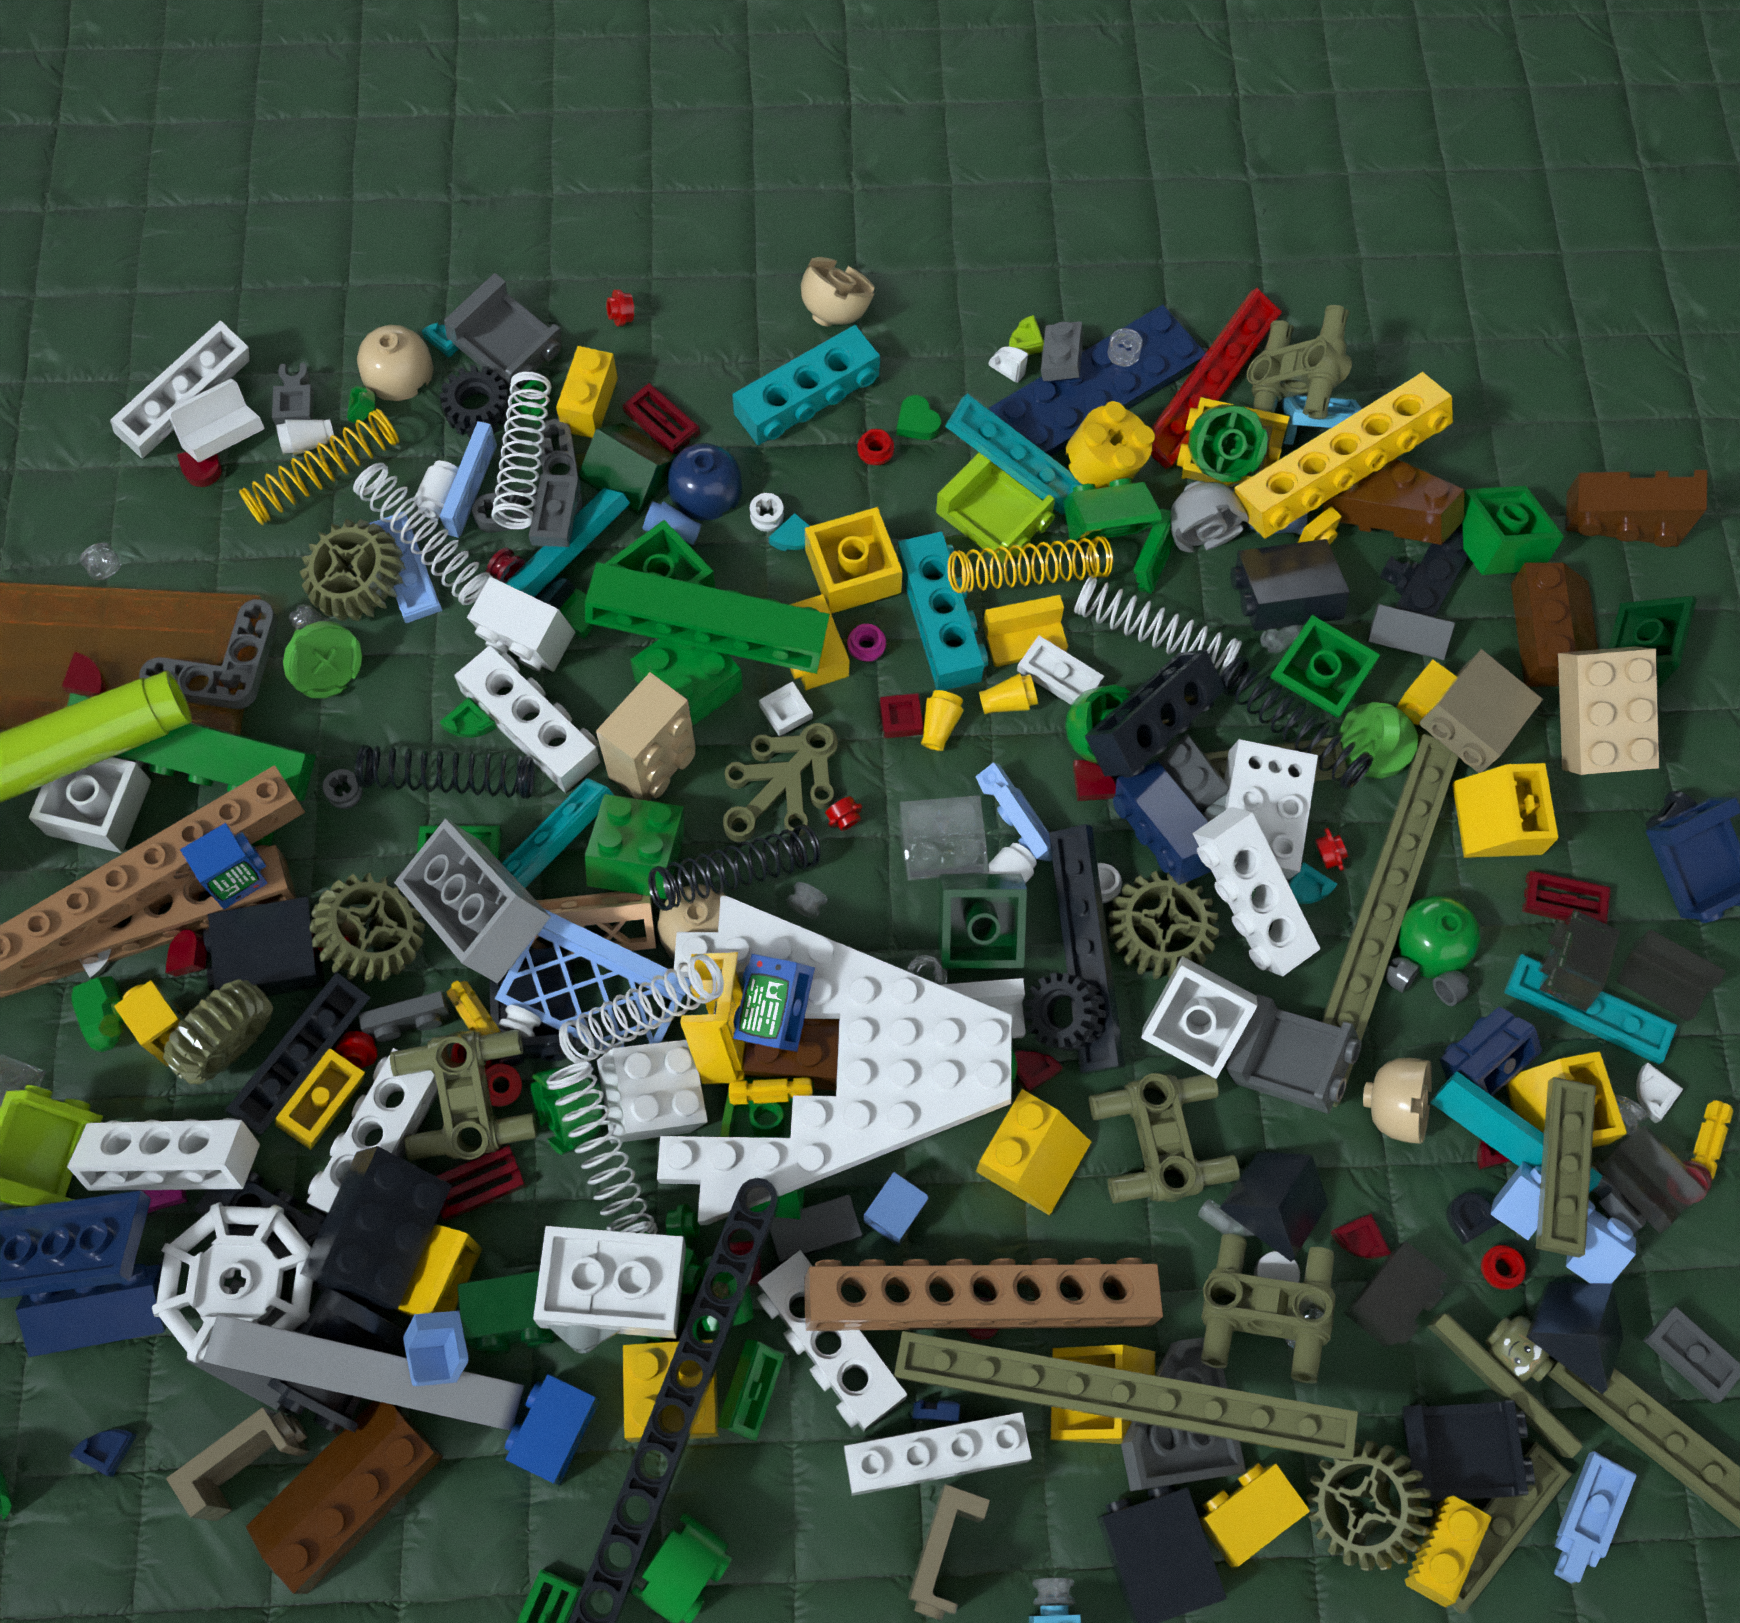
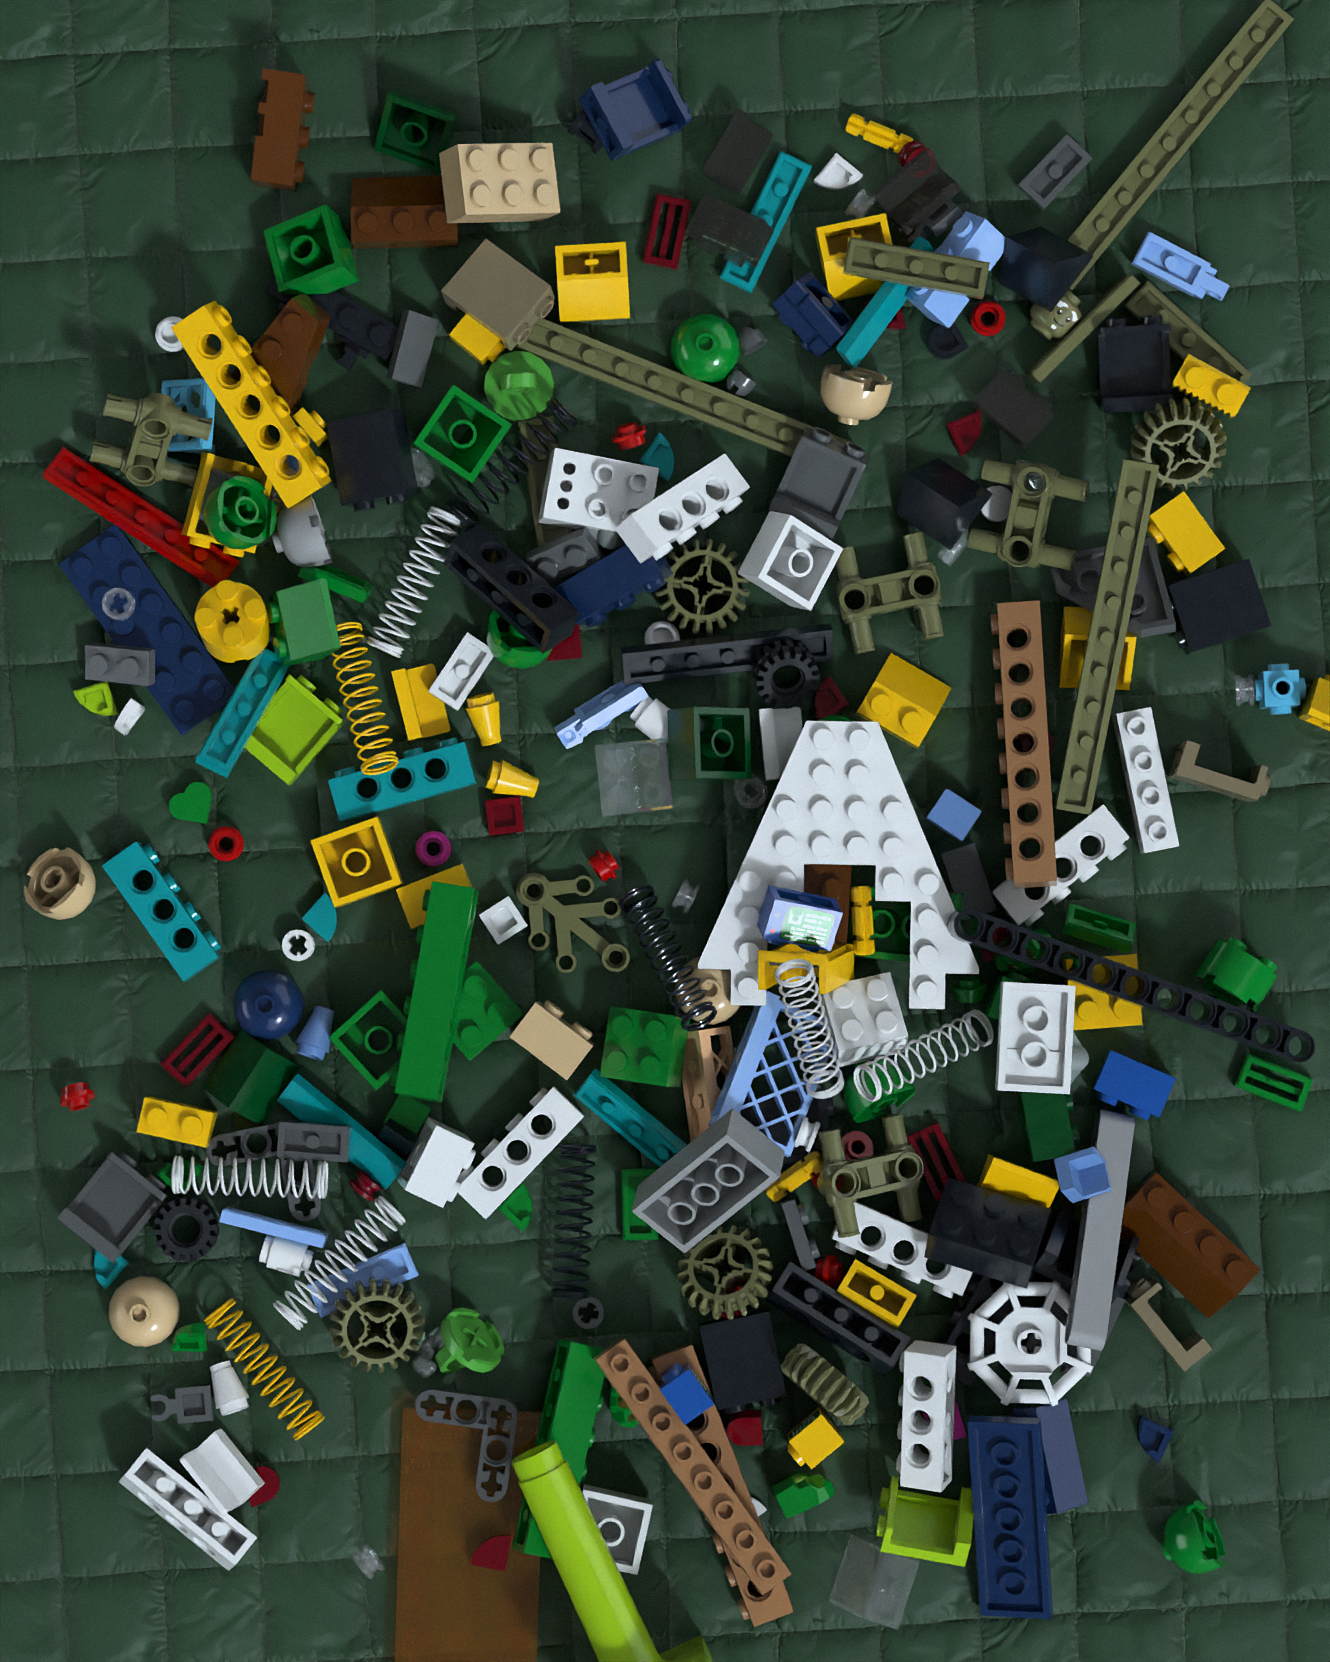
camera: 85 degrees left, 20 degrees up
dark blue tile [912,1400,960,1425] -> none

